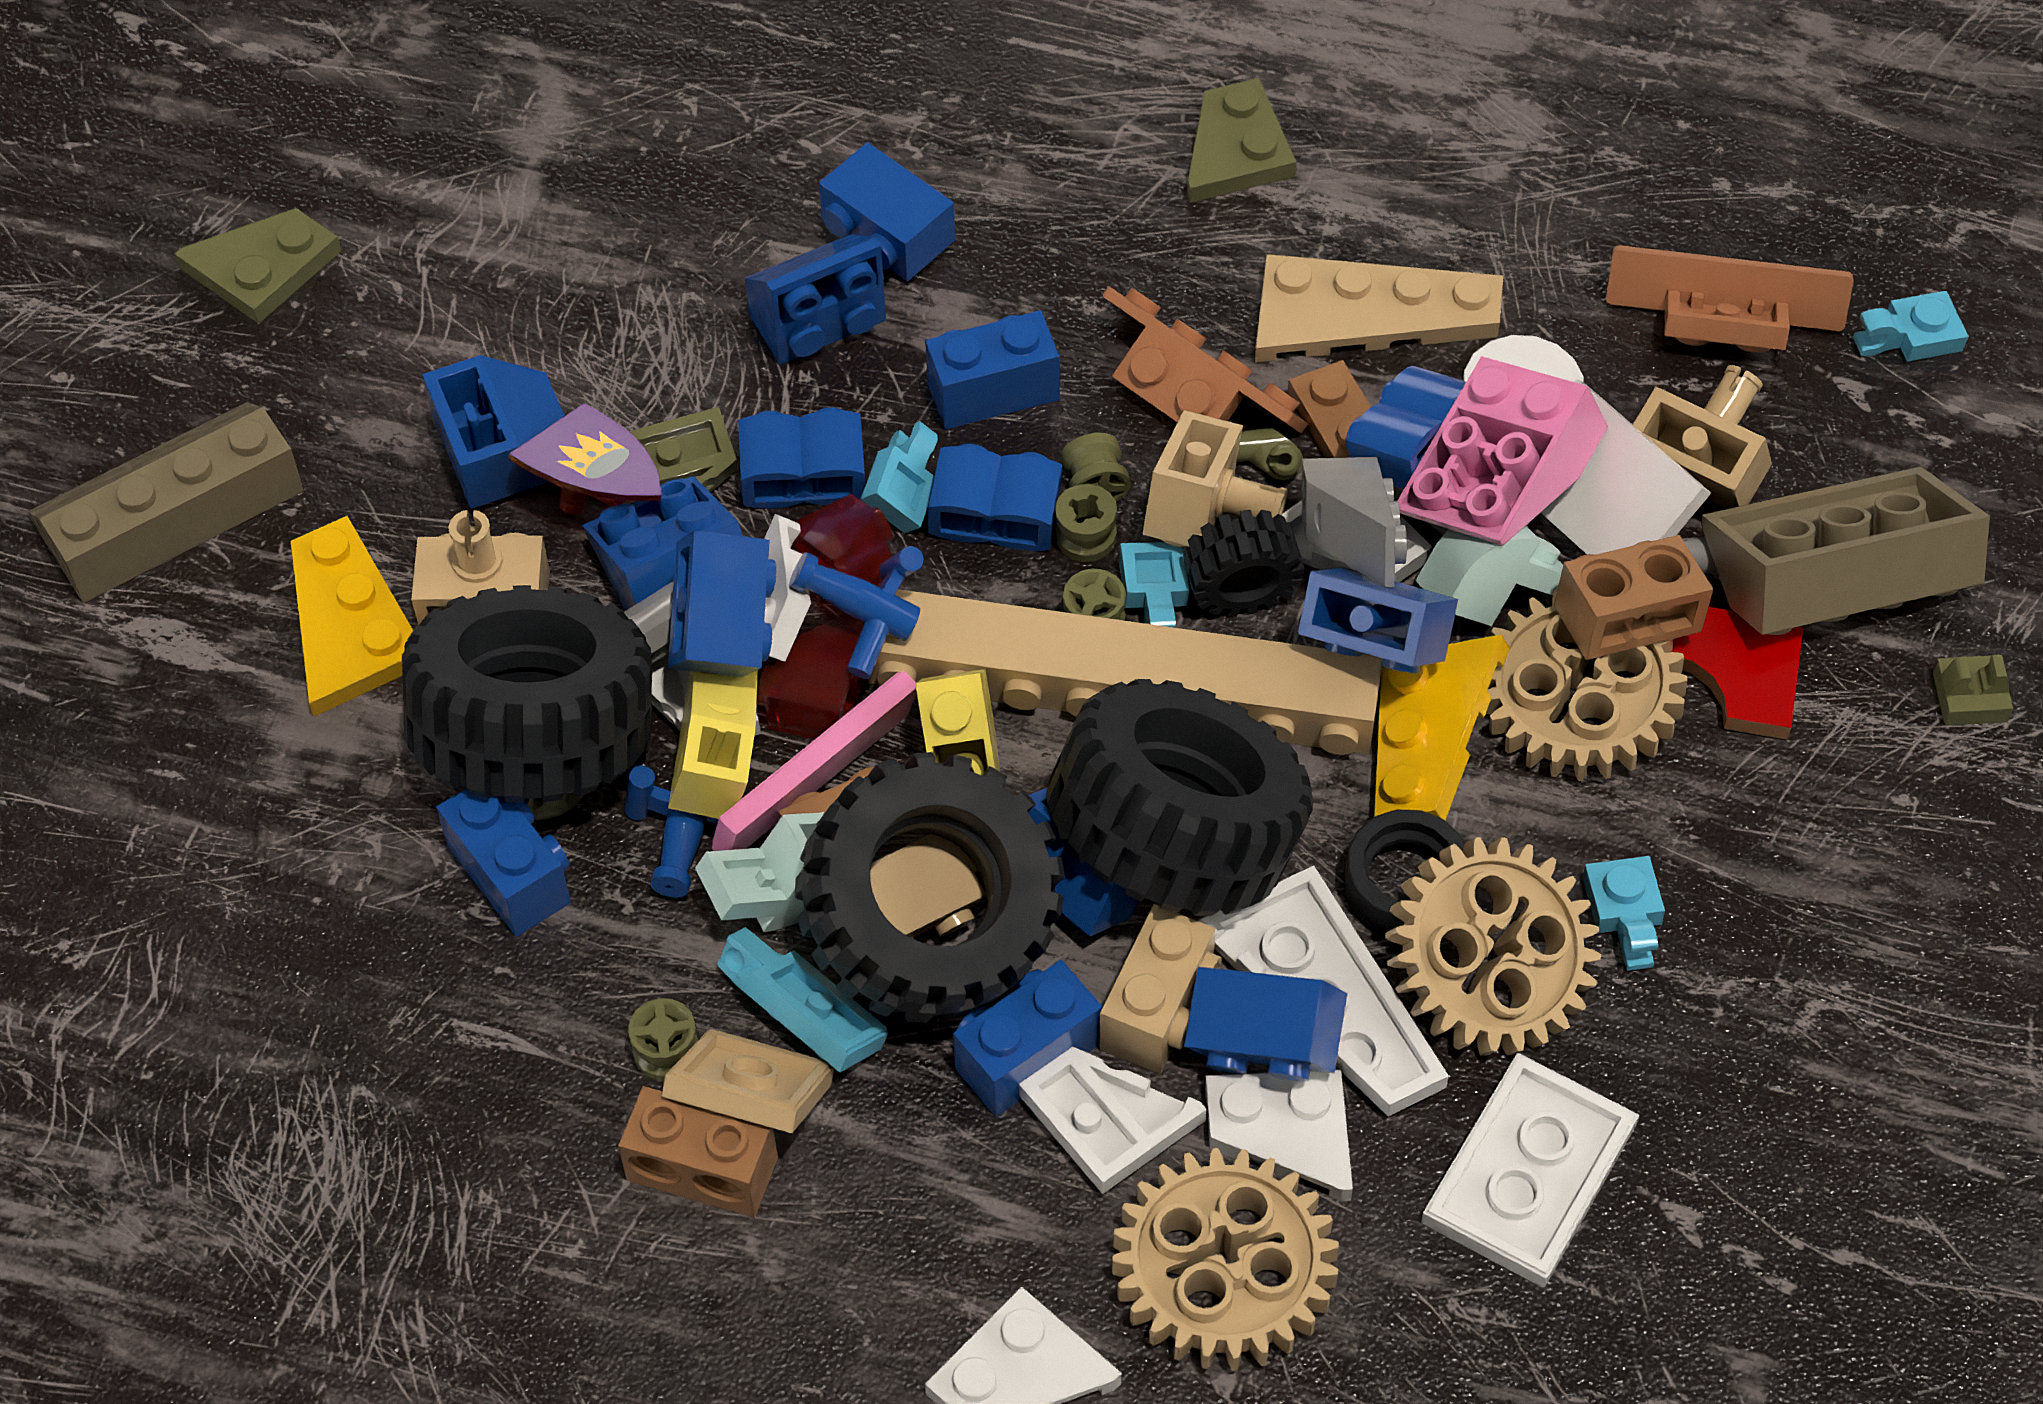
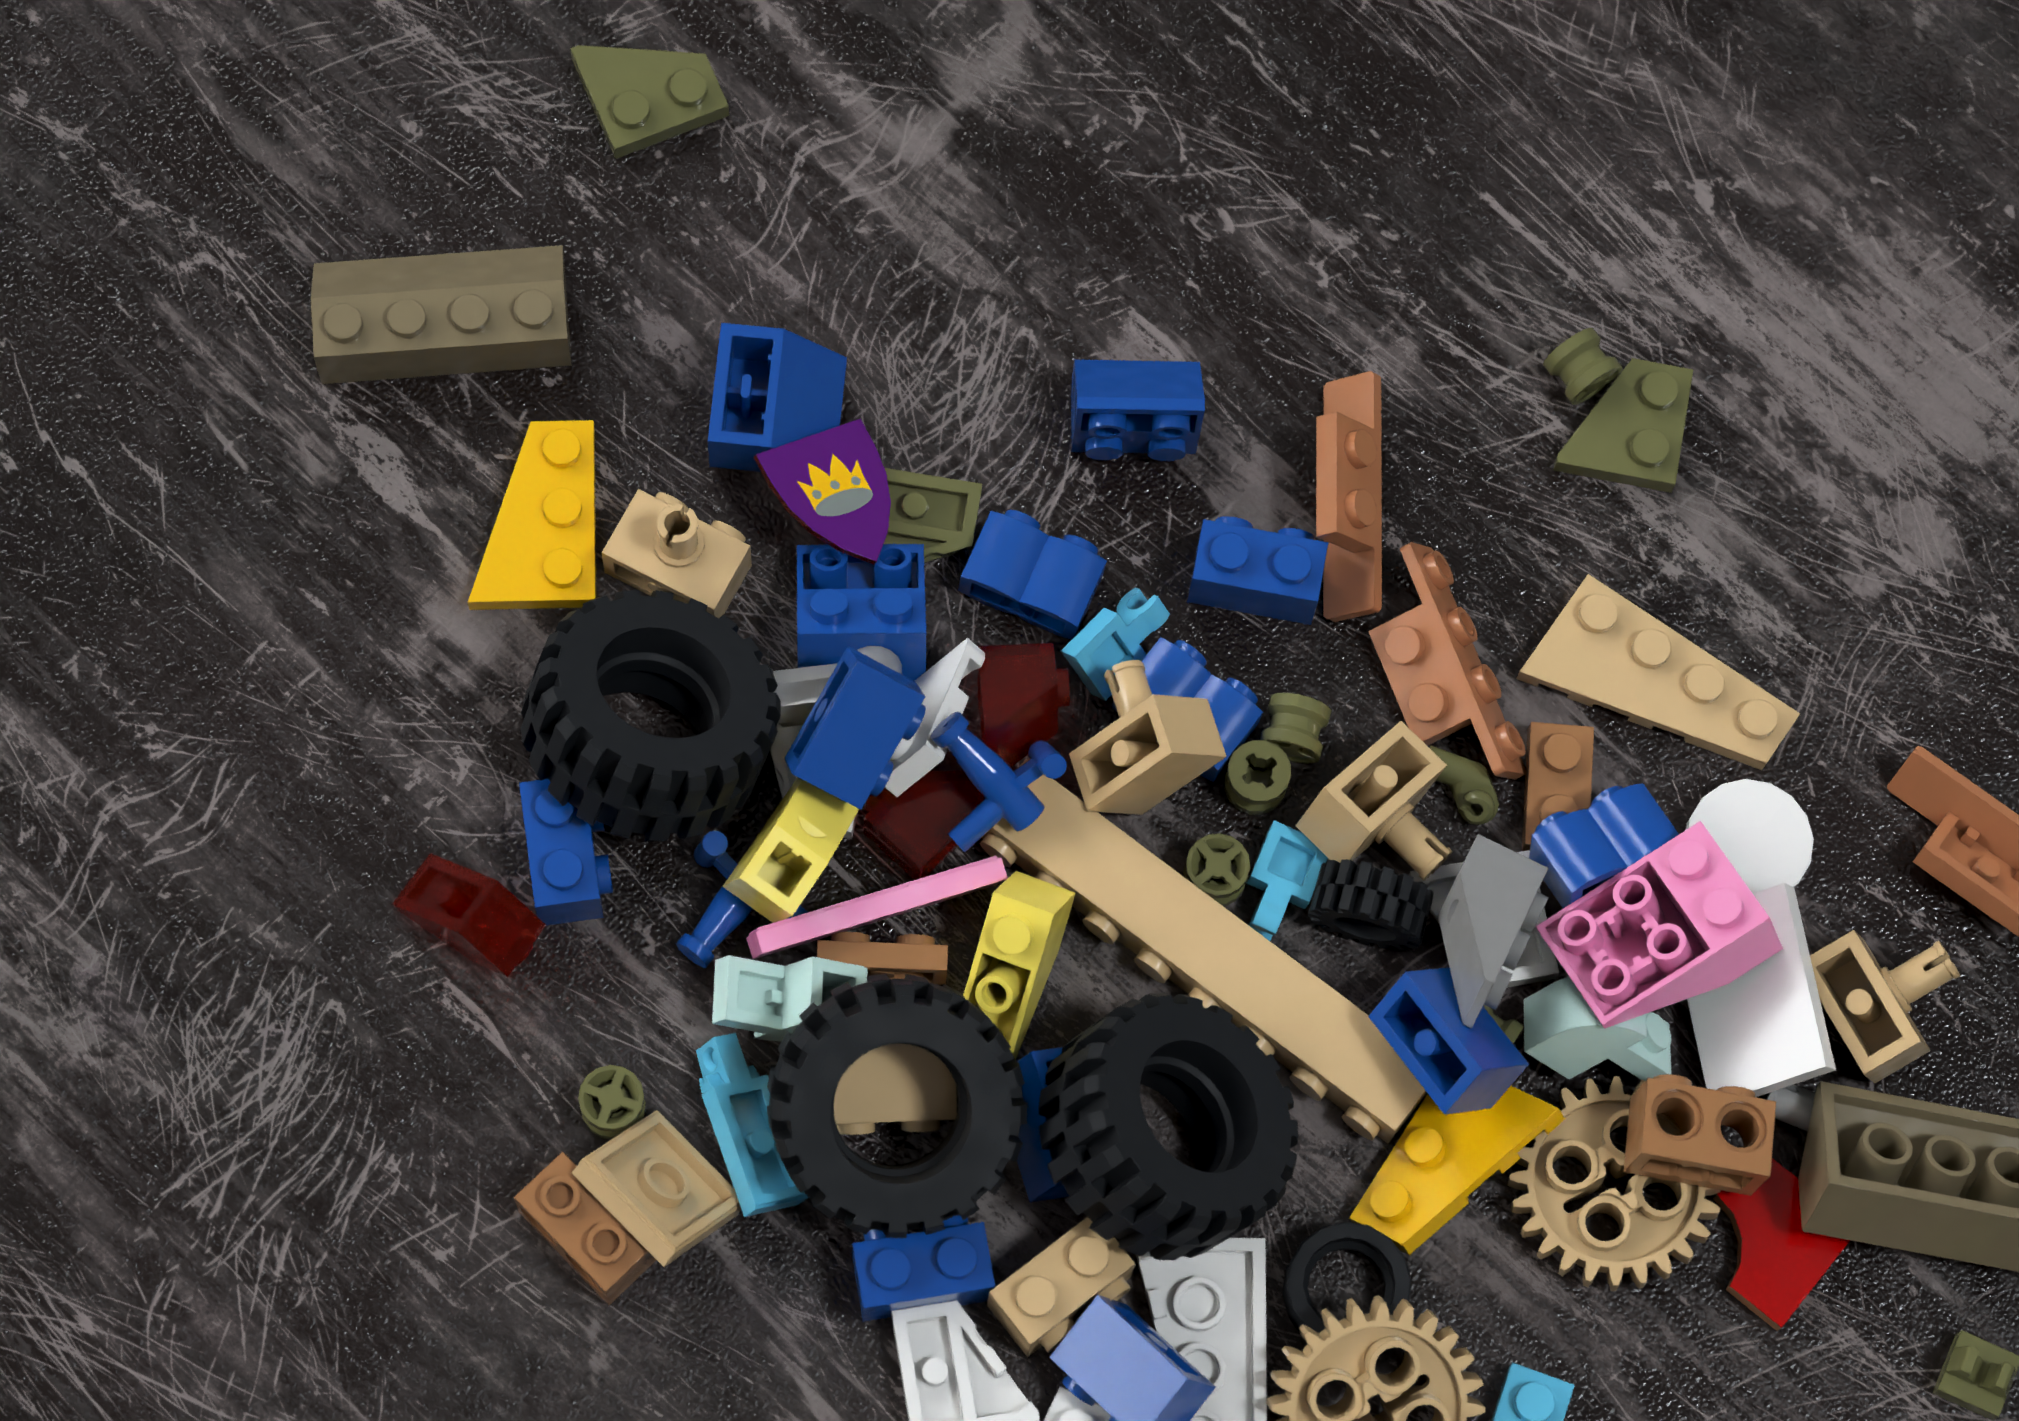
camera: 20 degrees right, 15 degrees up
blue brick [819,142,955,282] -> none
none -> clear red slope [392,853,546,977]
none -> tan brick [1069,660,1227,815]
none -> nougat bracket [1316,371,1382,622]
none -> olive wheel [1543,327,1623,405]

